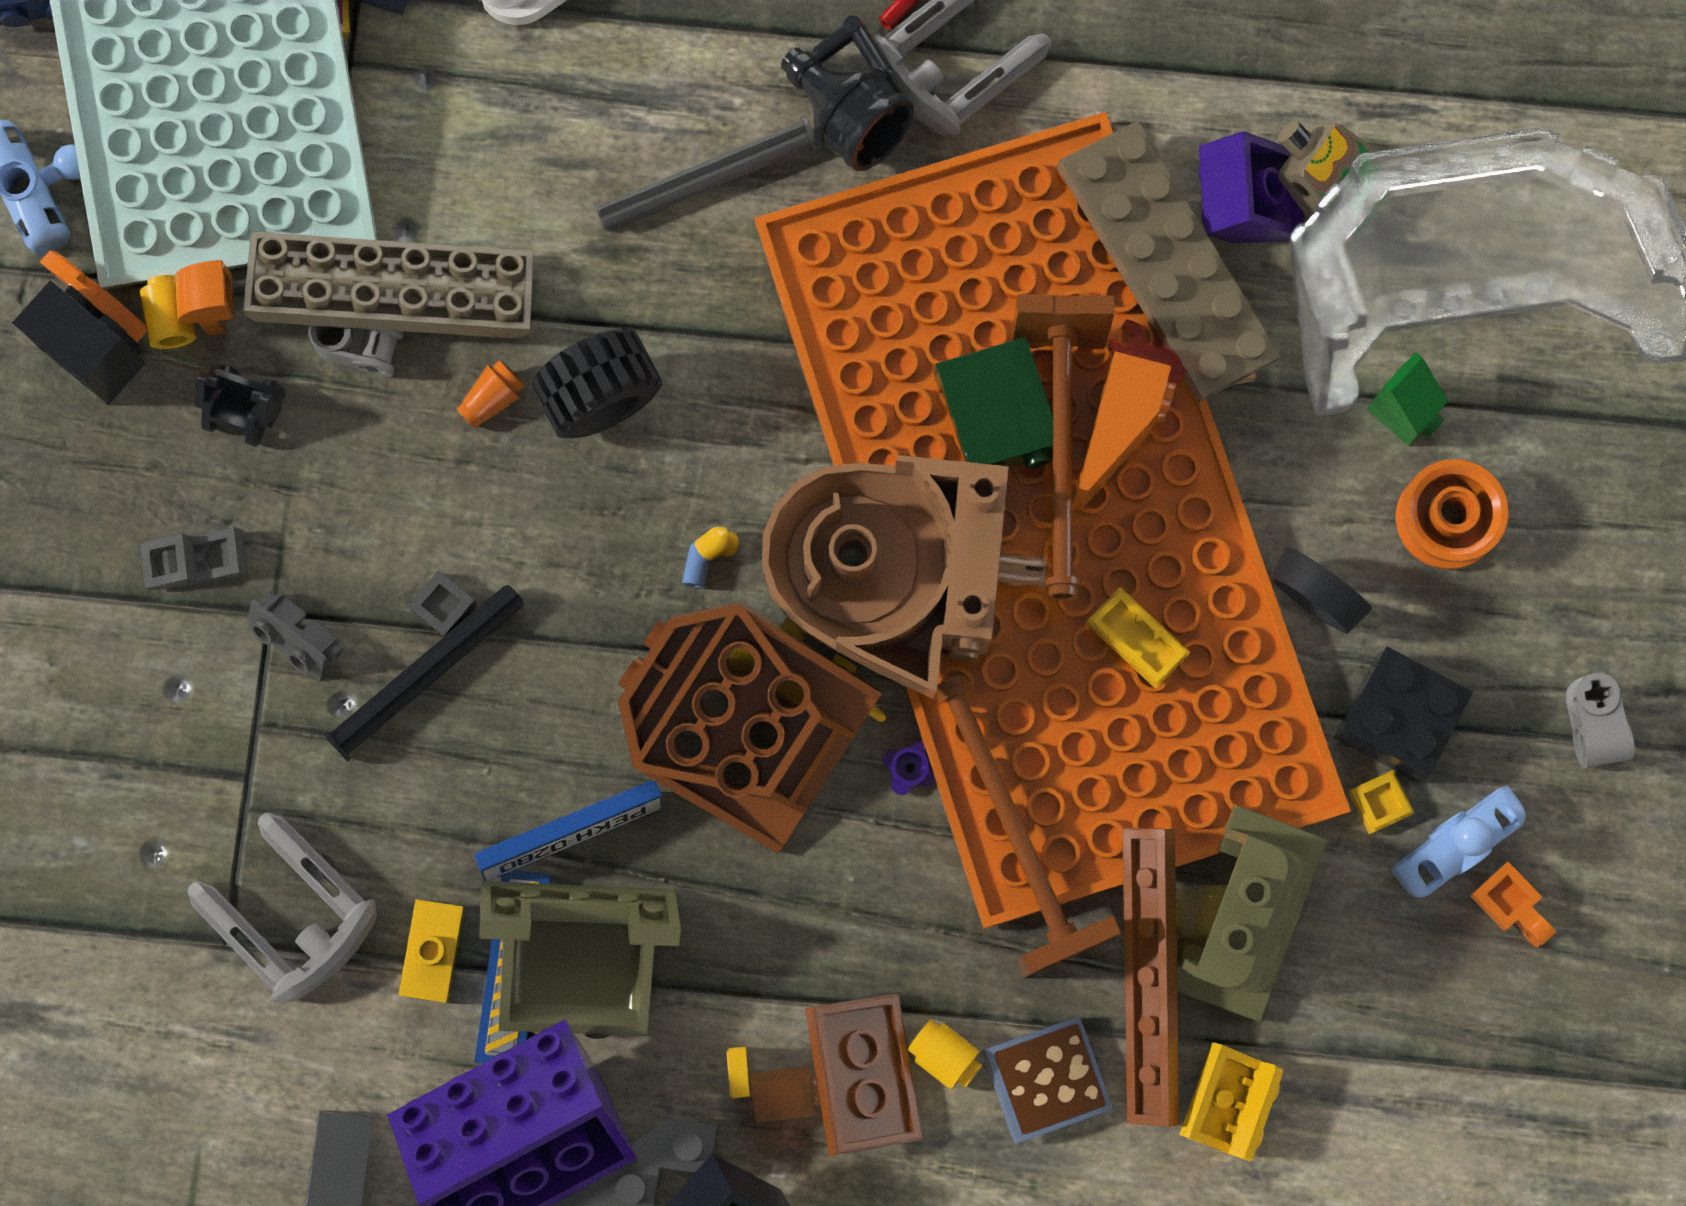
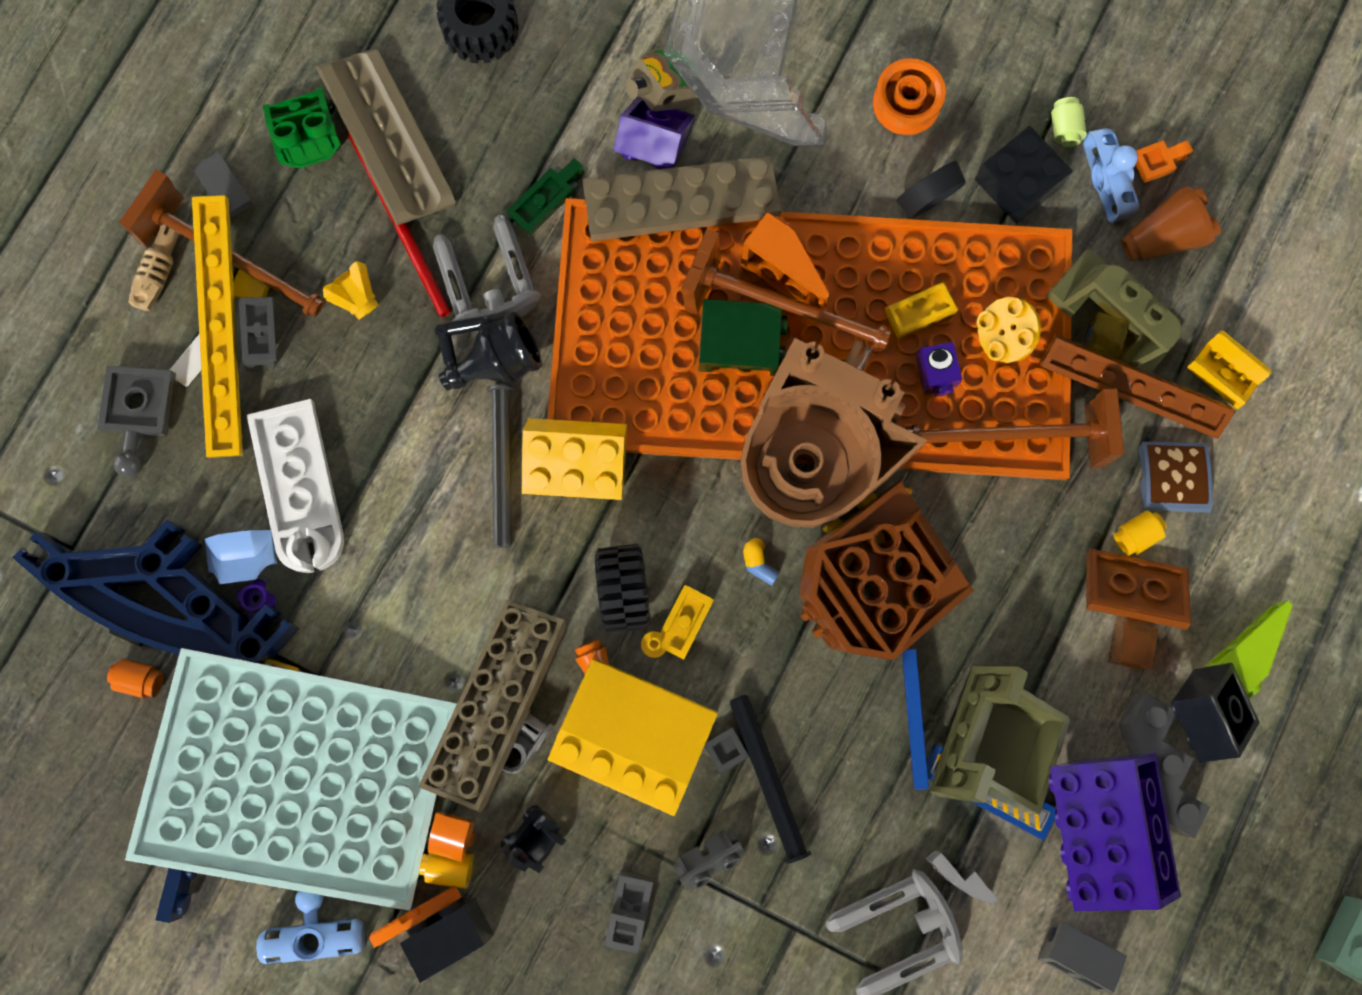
camera: 70 degrees left, 0 degrees up
yellow plate [398,899,465,1004] -> none
yellow tile [726,1047,751,1098] -> none
dark purple plate [883,741,935,795] -> none
clear red plate [1107,319,1187,392] -> none
yellow tile [1348,770,1415,834] -> none
green slope [1366,351,1449,446] -> none
light grey piece [1565,673,1635,769] -> none
none -> dark green hinge [506,158,585,236]
none -> yellow brick [522,418,627,500]
none -> yellow slope [547,658,718,816]
none -> yellow hinge [641,585,714,660]
none -> dark purple brick [915,342,962,396]
none -> light grey slope [925,850,998,904]
none -> yellow plate [977,297,1041,363]
none -> yellowish green brick [1051,97,1087,148]
none -> dark orange cone [1121,186,1221,261]

